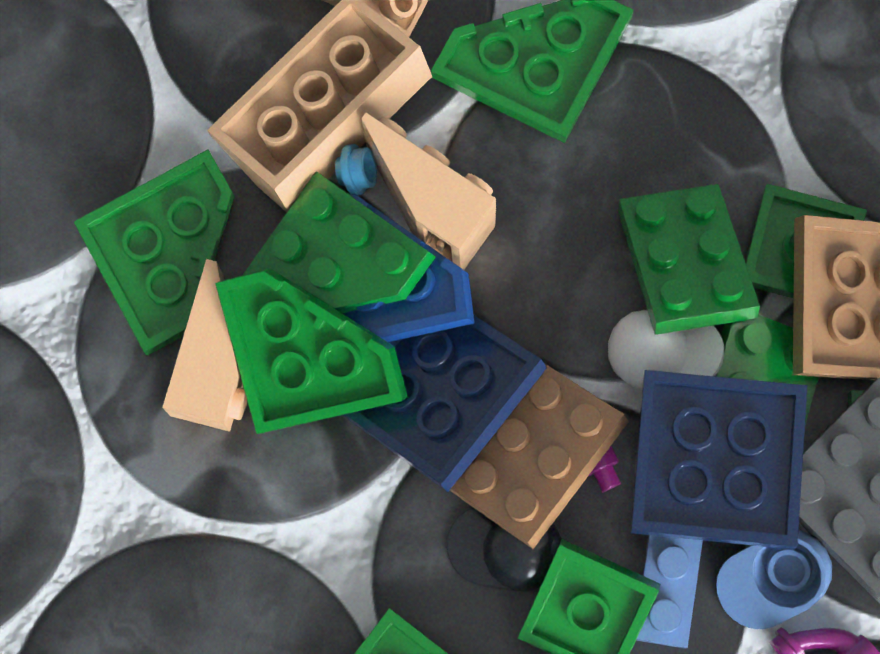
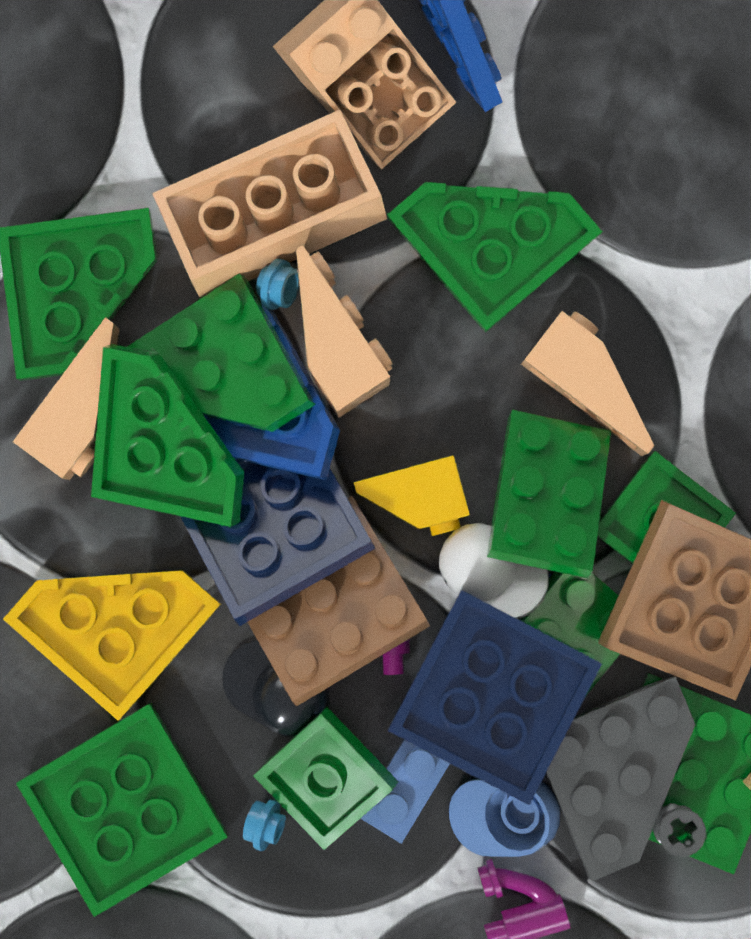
camera: 15 degrees right, 10 degrees up
none -> yellow plate [3,570,221,721]
none -> yellow slope [354,456,470,536]
none -> light nougat slope [521,311,654,456]

